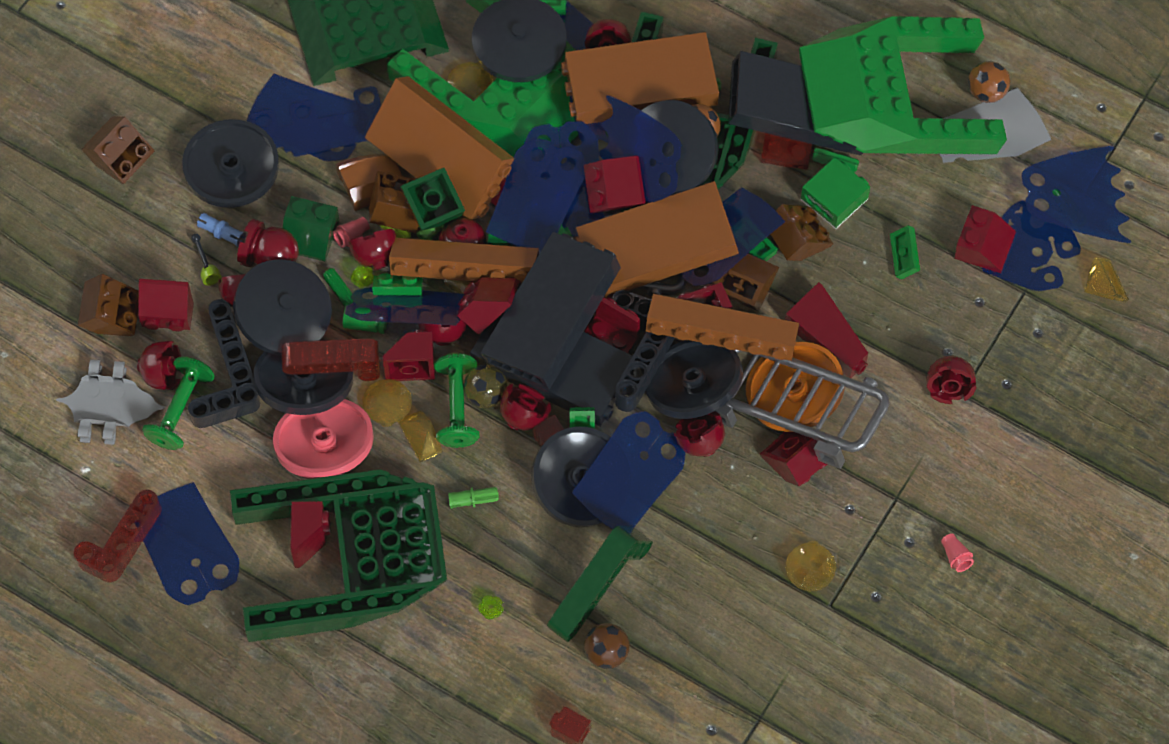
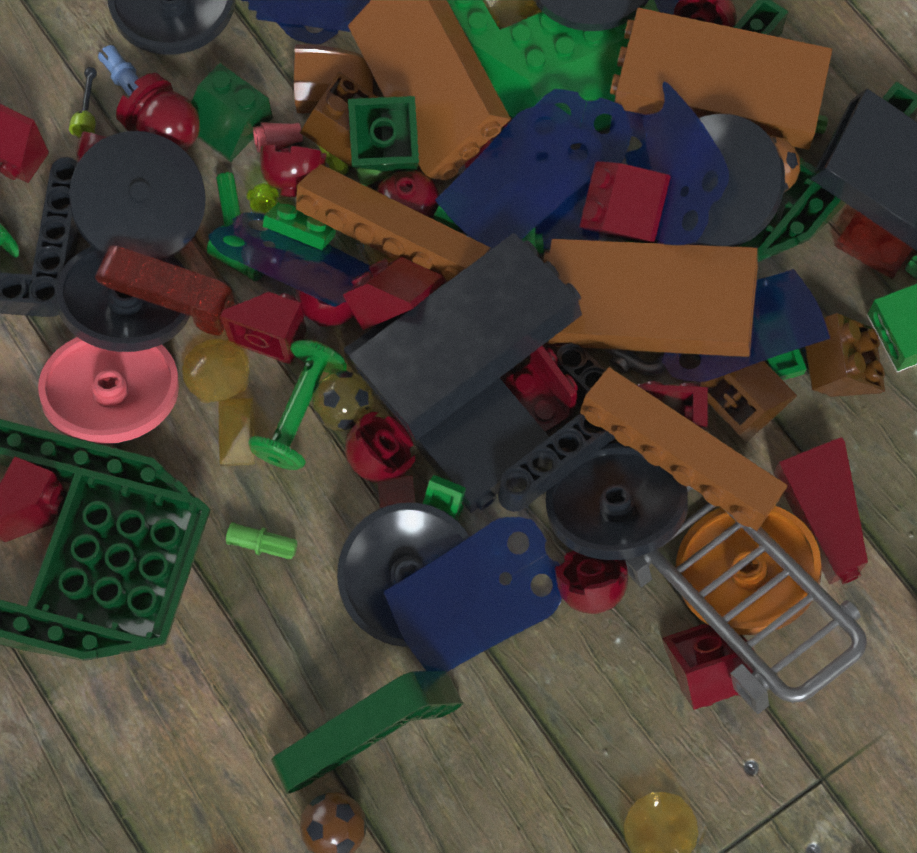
camera: 25 degrees right, 5 degrees up
clear neon green plate [478,595,503,620] -> none

